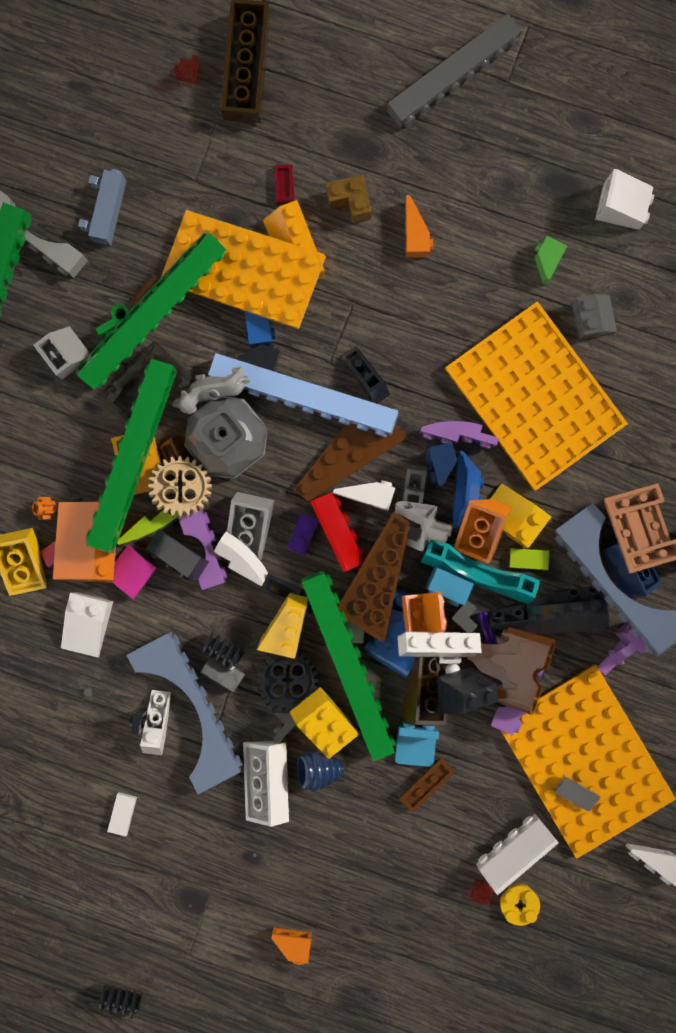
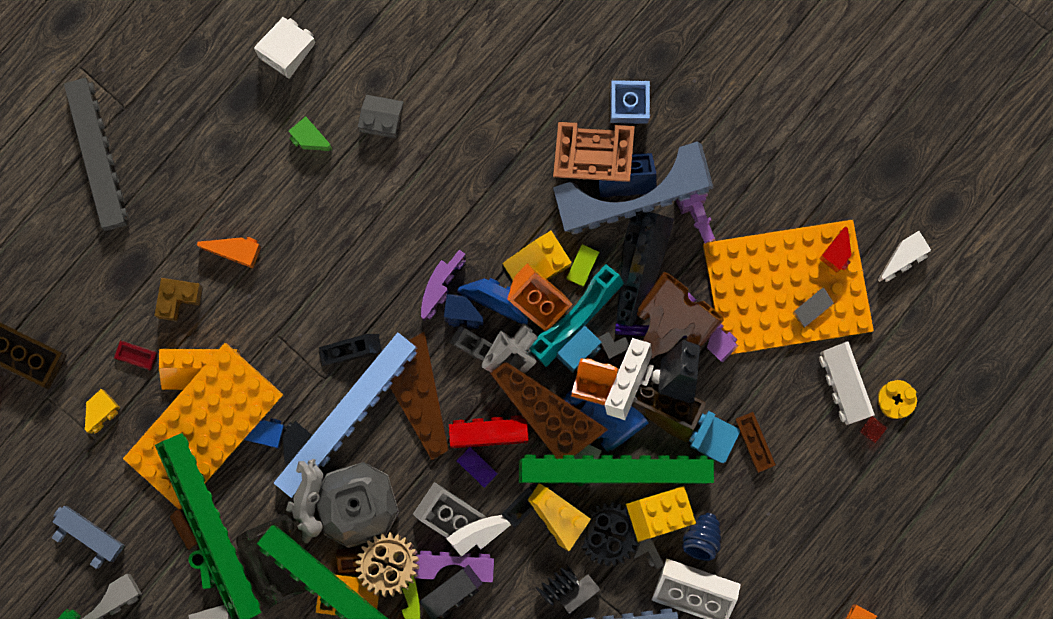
camera: 75 degrees left, 5 degrees down
white slope [333,480,395,511] -> none
light orange plate [445,301,628,491] -> none
none -> yellow slope [85,389,120,434]
none -> red slope [819,226,852,273]

